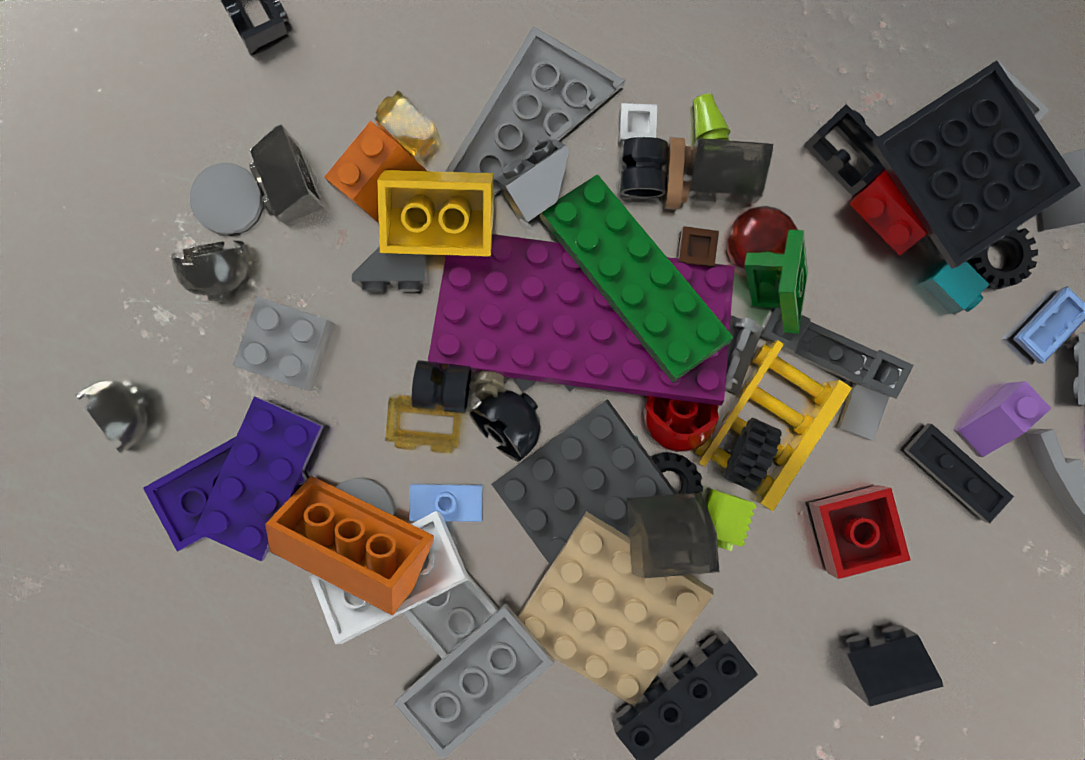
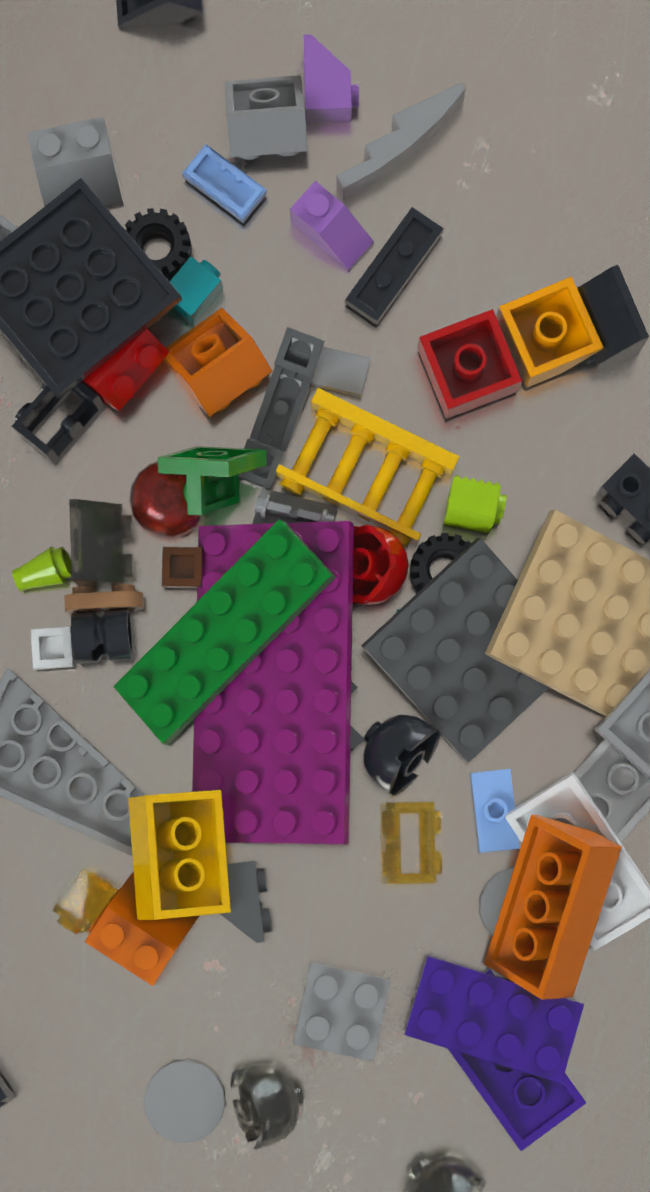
camera: 95 degrees left, 5 degrees down
clear smoke slope [249,124,323,224] -> none
black wheel [411,360,471,414] -> none
dark tan plate [469,371,506,400] -> none
slope [495,139,569,222] -> none
clear smoke slope [627,493,720,579] -> none
black tyre [724,417,782,491] -> none
none -> orange slope [164,308,273,417]
none -> light orange slope [496,276,604,388]

